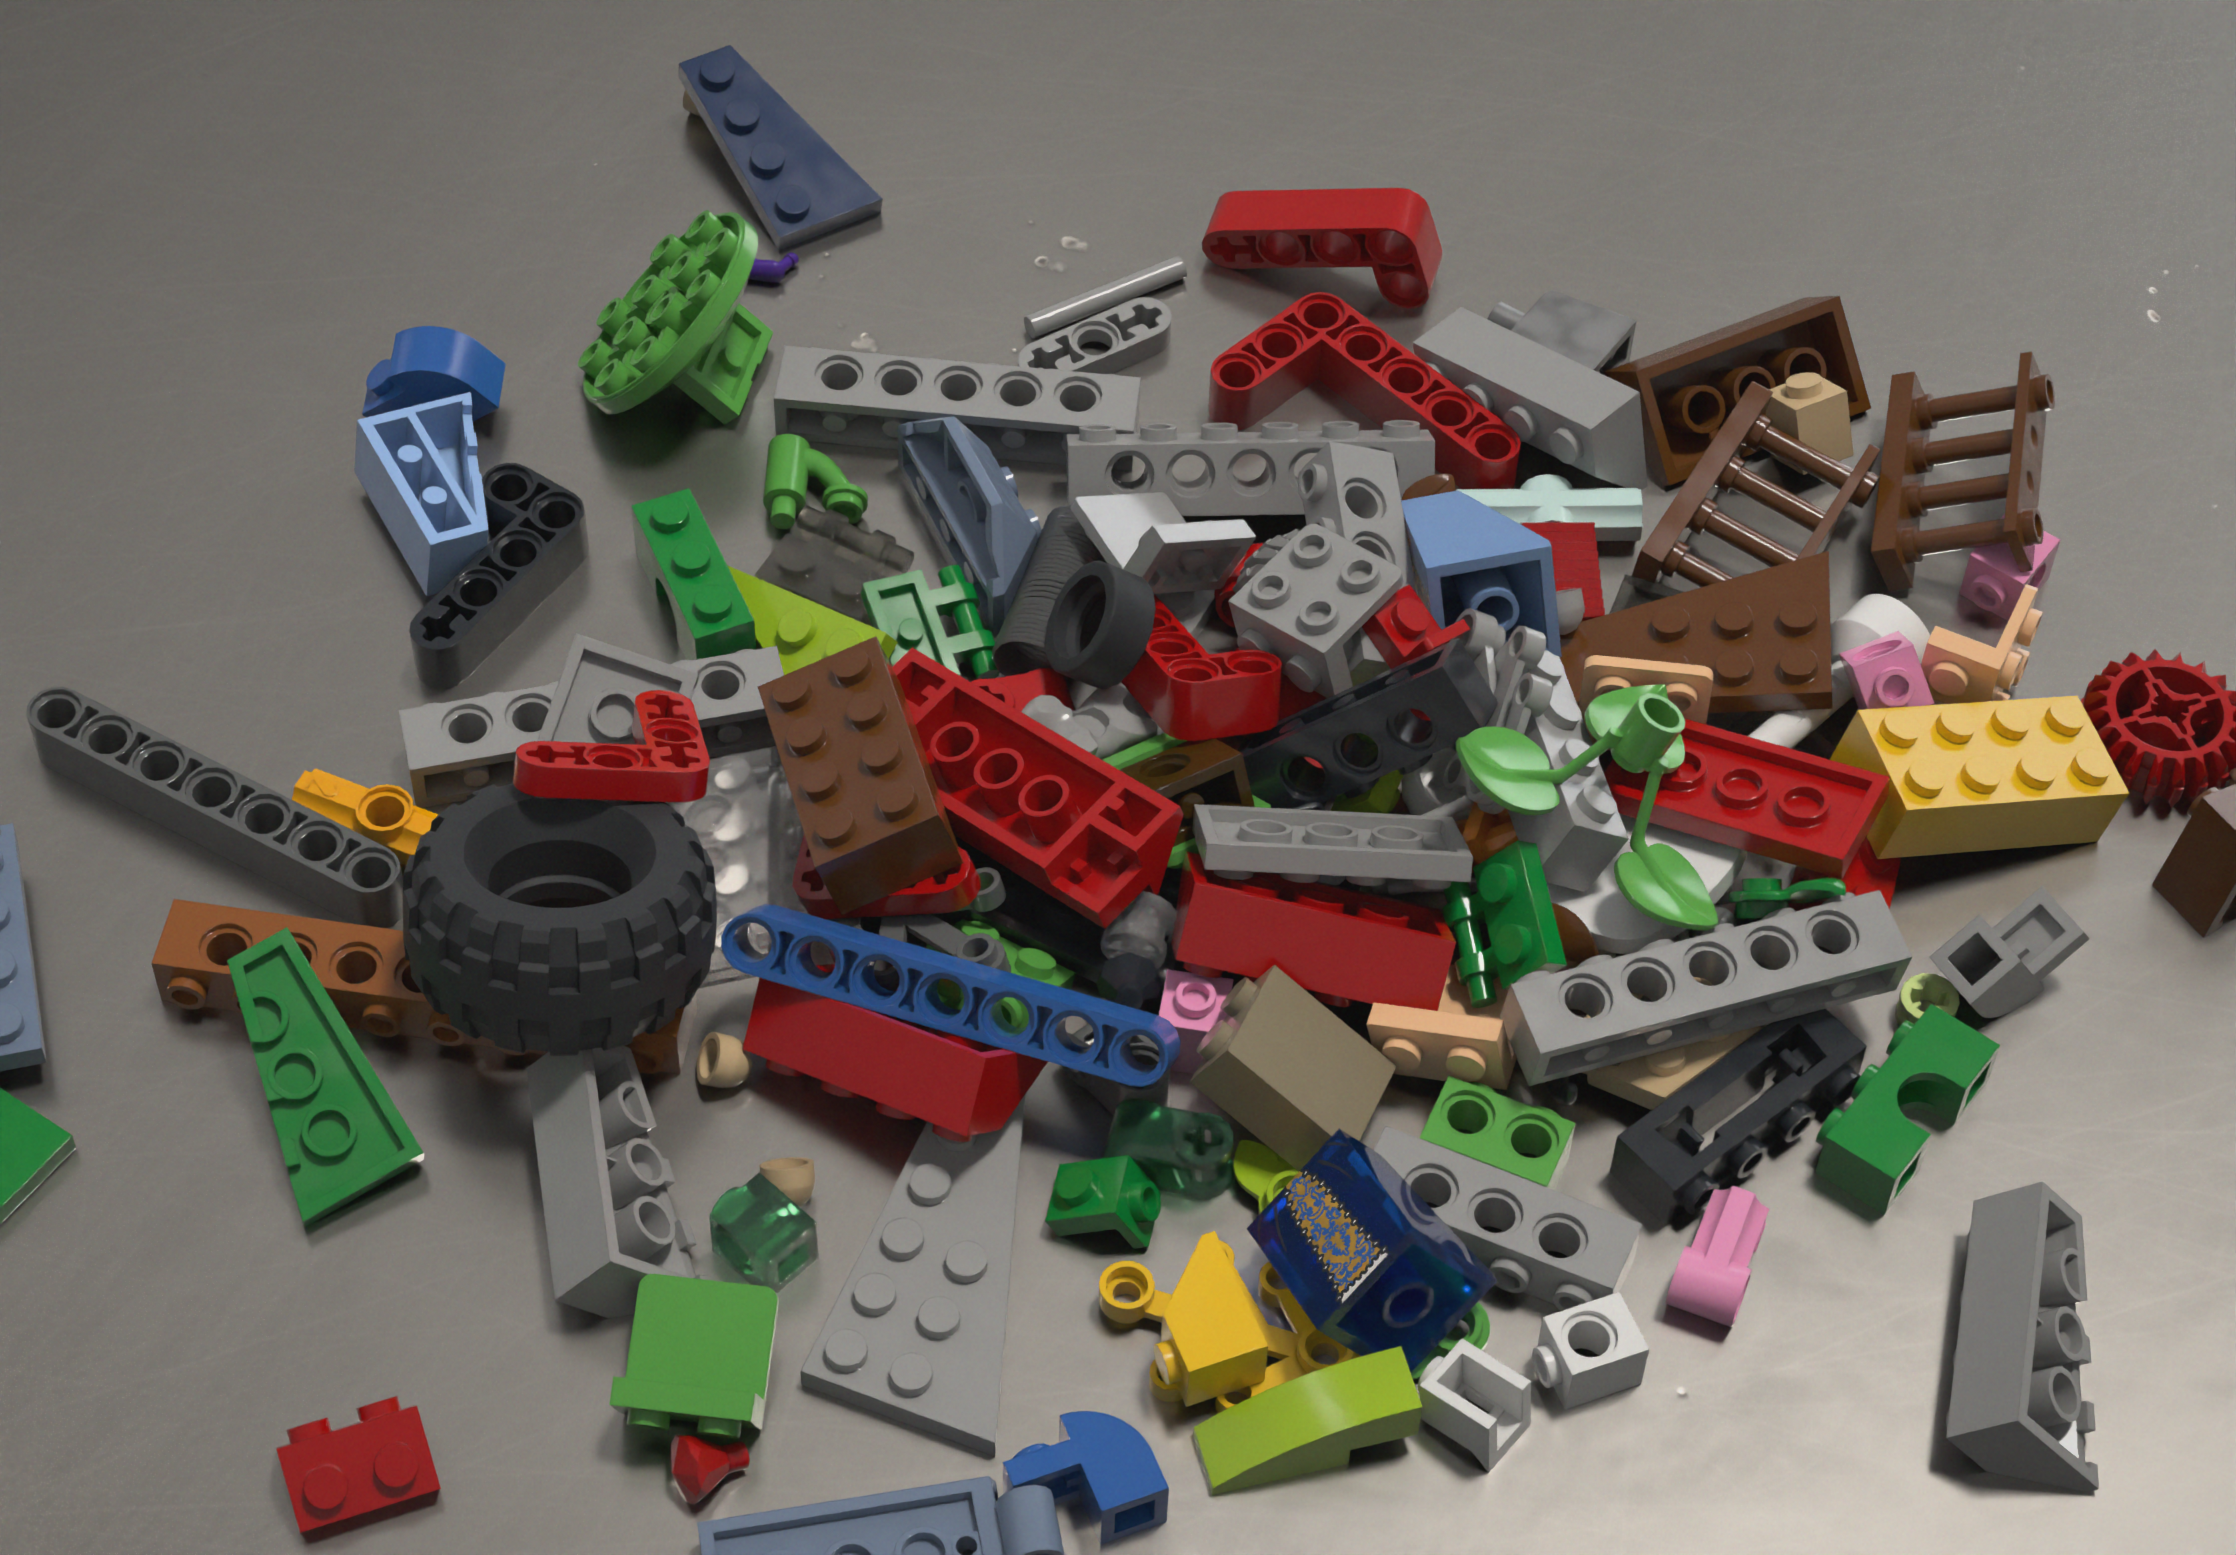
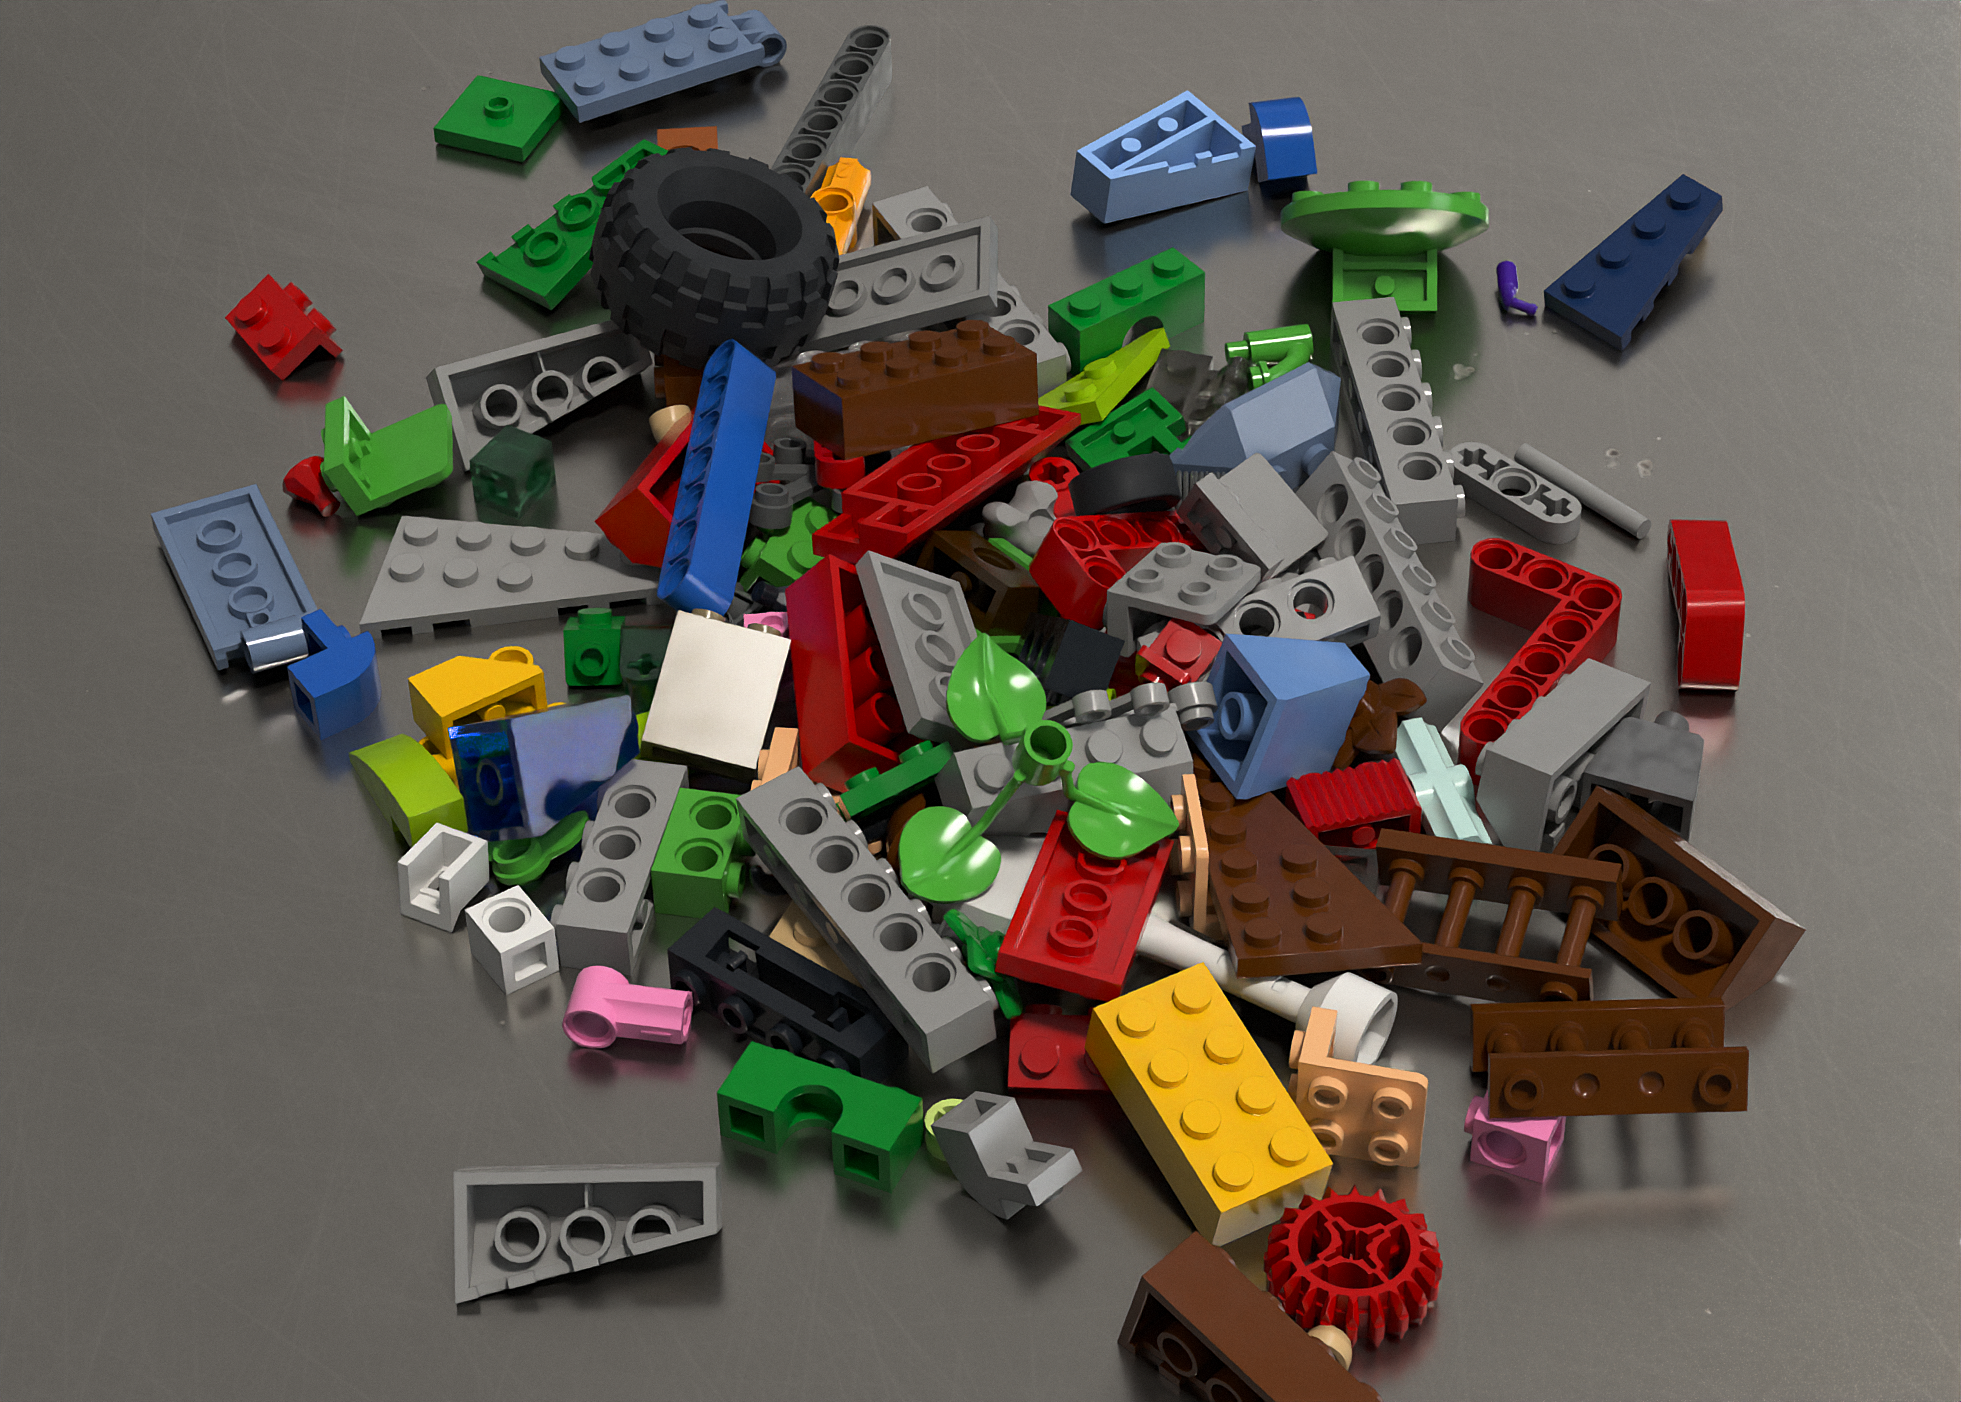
camera: 80 degrees right, 10 degrees down
black beam [409,463,589,689] -> none
red beam [513,690,710,802] -> none
tan hinge [759,1157,815,1211] -> none
light grey hinge [1556,588,1585,635] -> none
tan brick [1766,372,1854,475] -> none
bright pink brick [1839,631,1934,710] -> none

